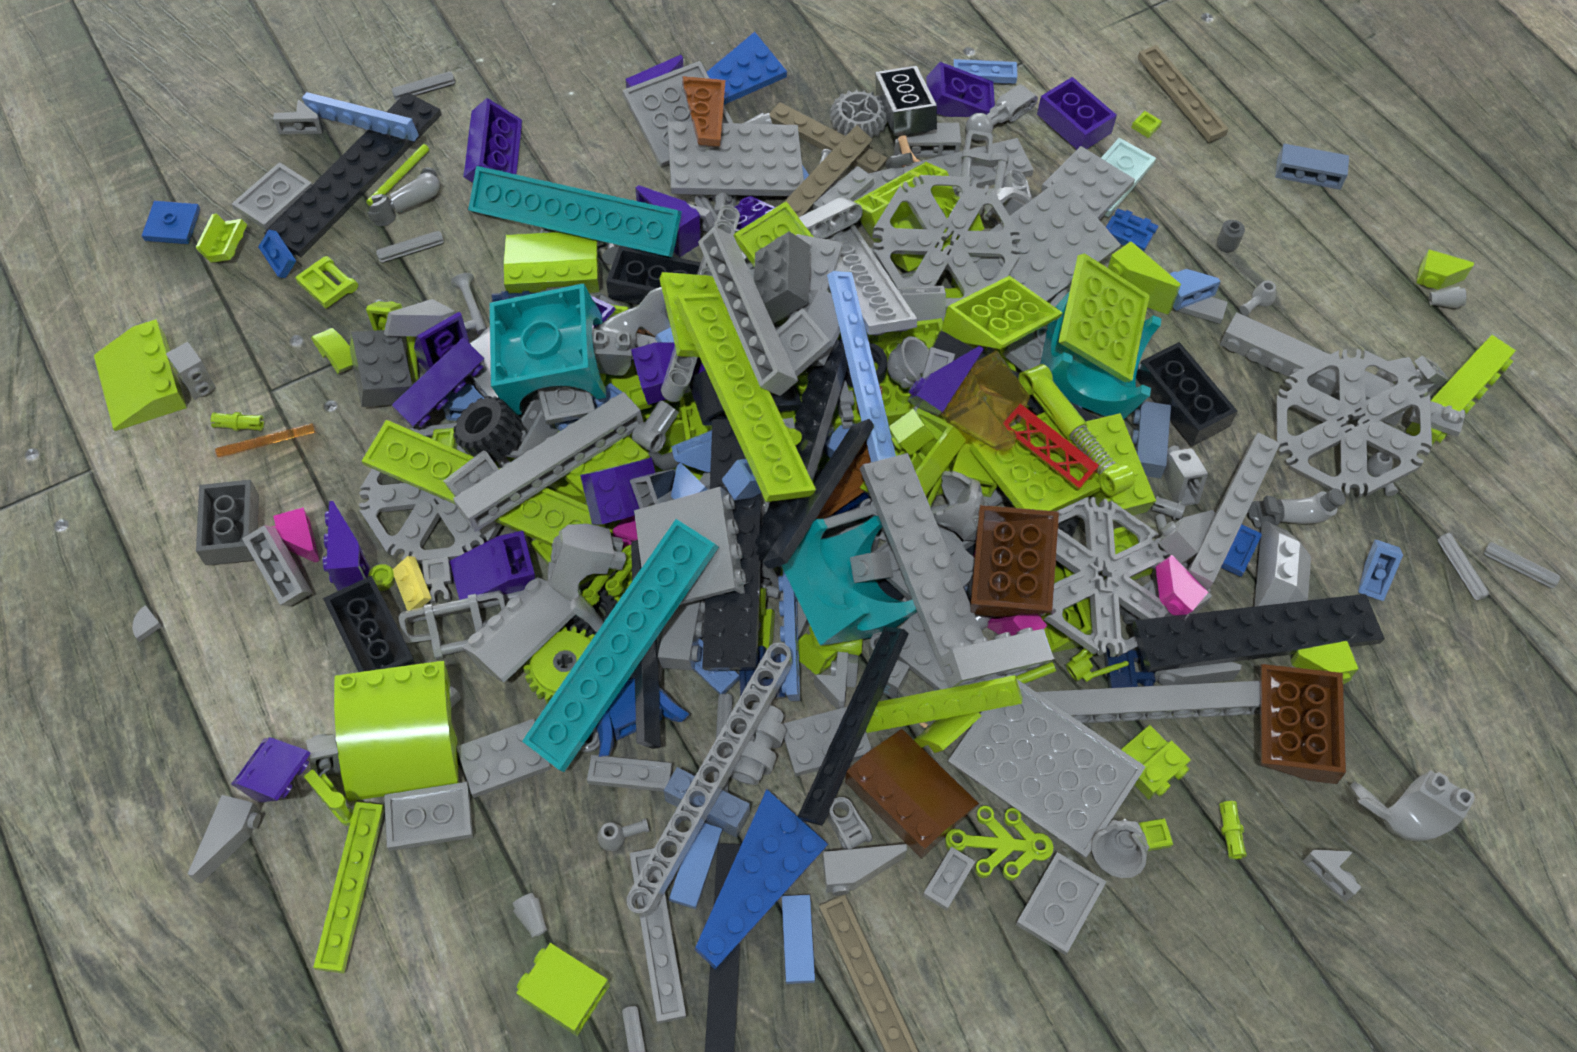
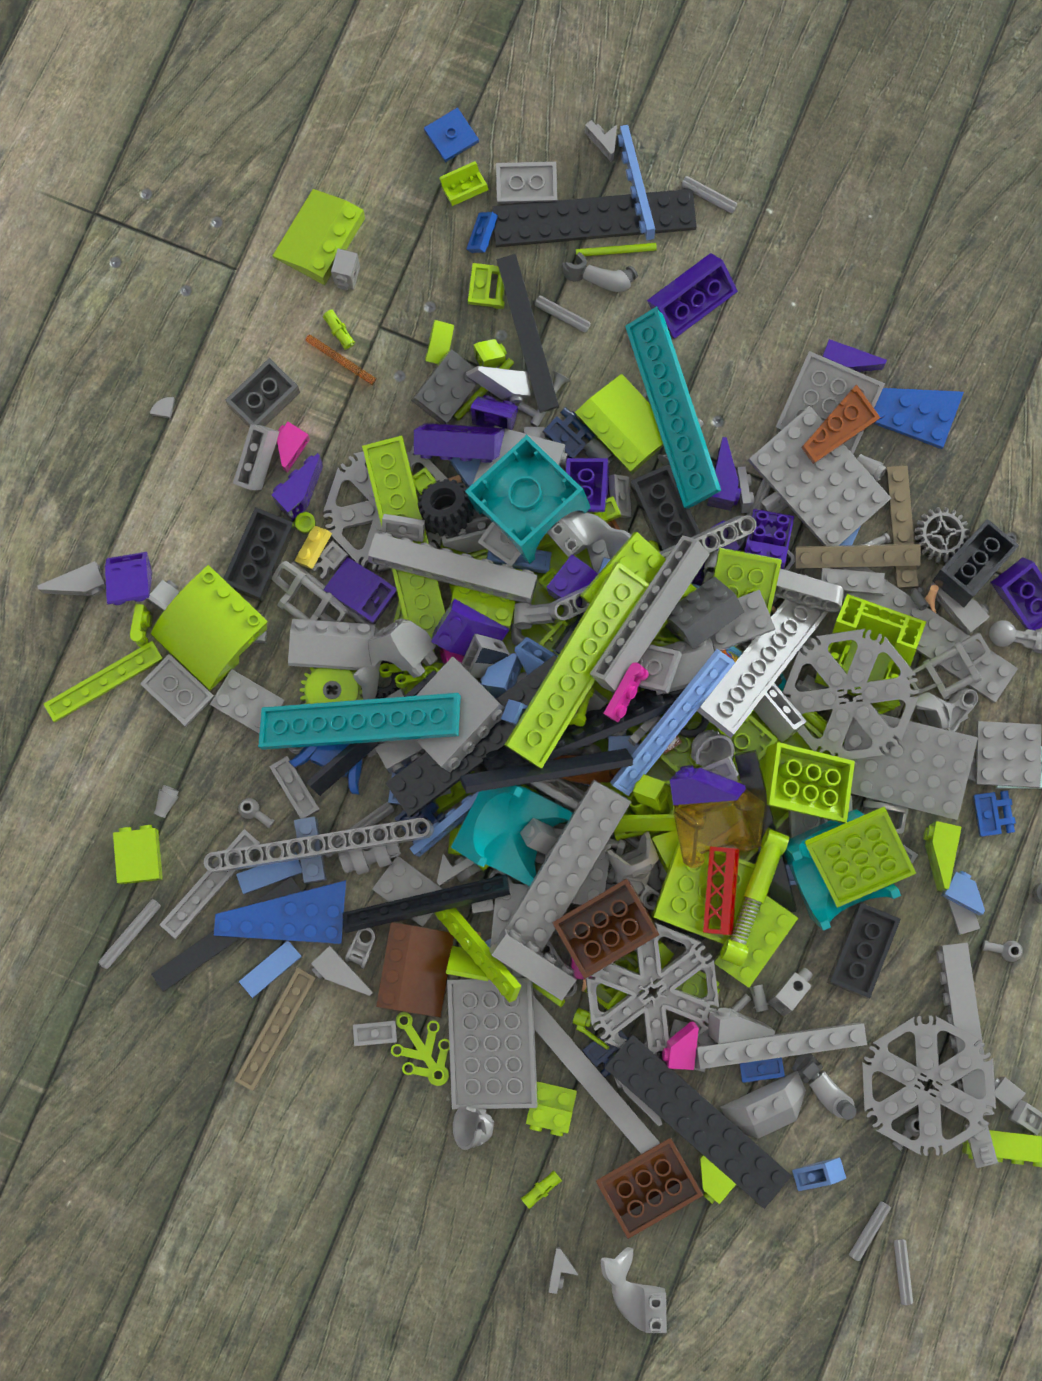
camera: 55 degrees right, 20 degrees up
light grey plate [1016,852,1107,955] -> none
sand blue brick [1131,401,1171,479] -> none
lime tile [1139,818,1173,851] -> none
none -> black tile [496,253,560,413]
none -> dark pink plate [603,662,649,722]

